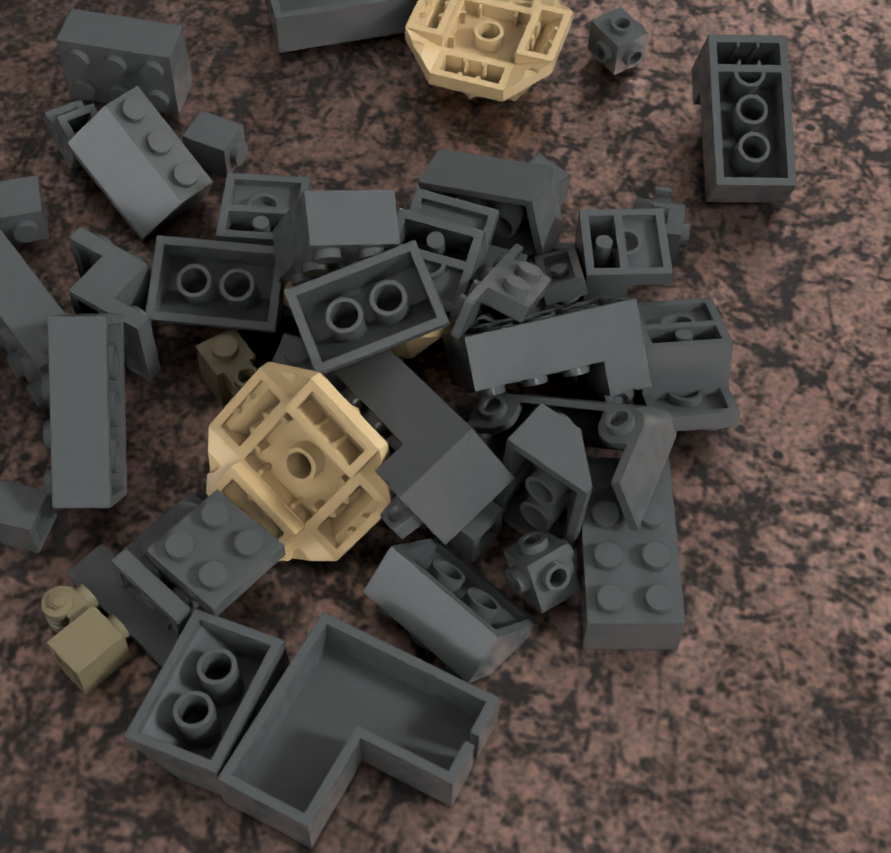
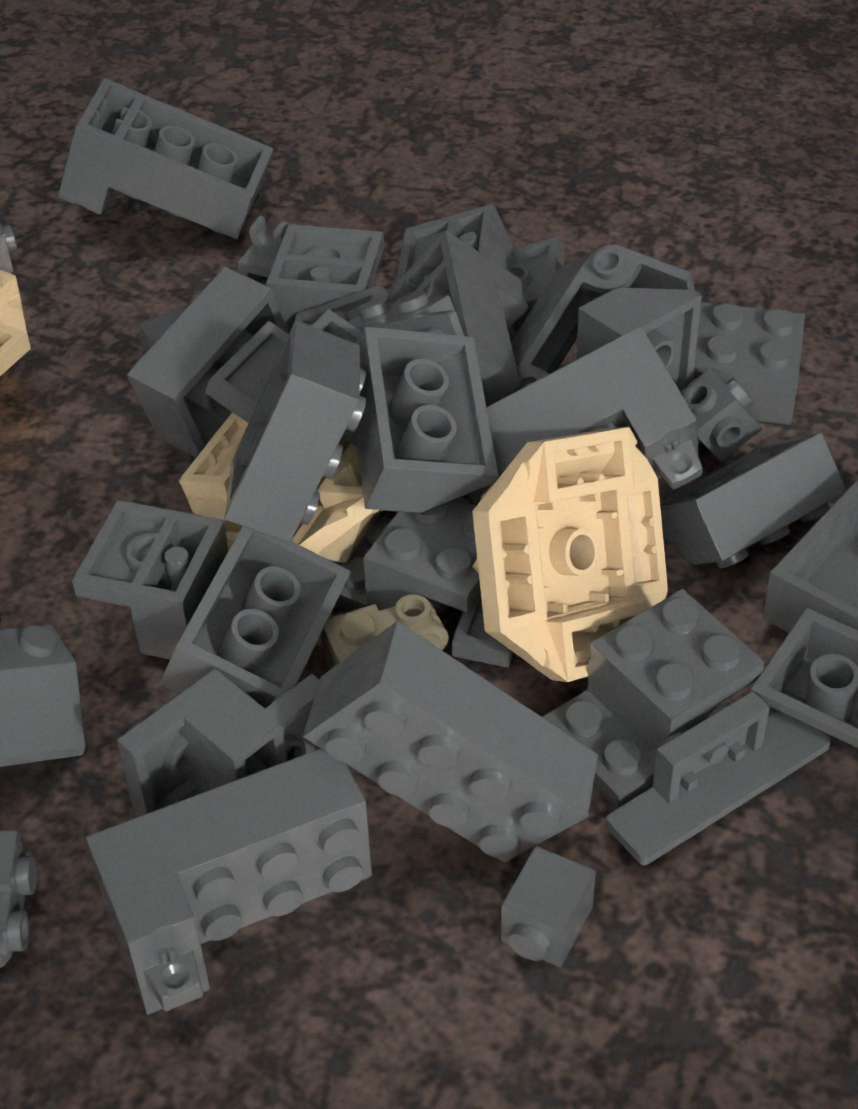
camera: 75 degrees left, 10 degrees down
dark tan brick [41,583,131,695] -> none

